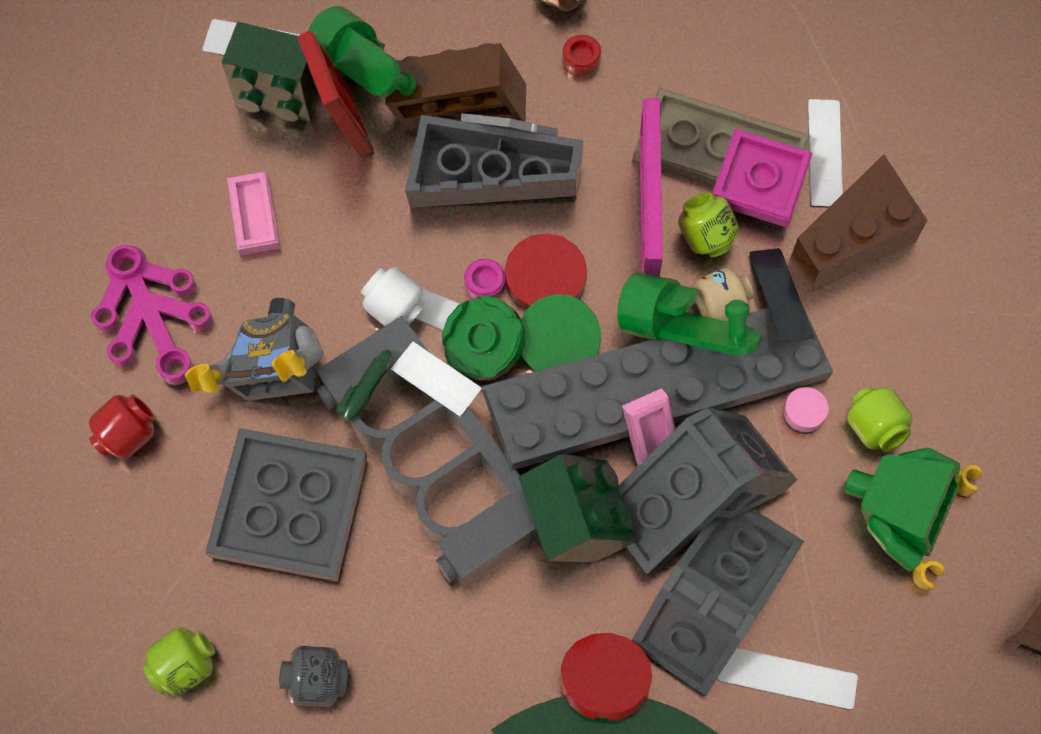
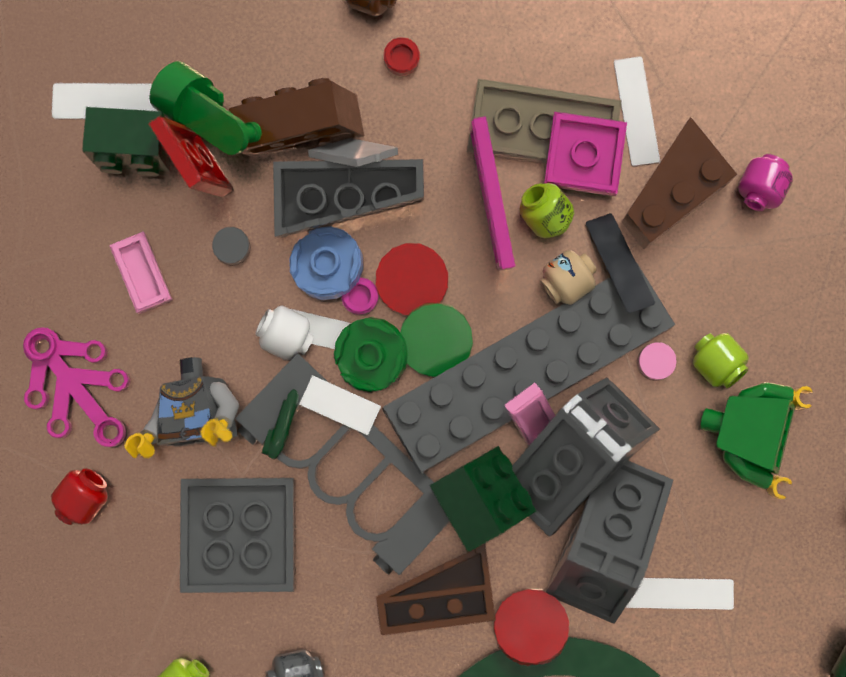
camera: 15 degrees left, 15 degrees up
green piece [617,272,760,355] -> none
none -> dark grey tile [212,227,250,265]
none -> medium blue tile [289,226,363,300]
none -> reddish brown wedge [376,544,496,636]
none -> dark pink head [738,154,793,211]

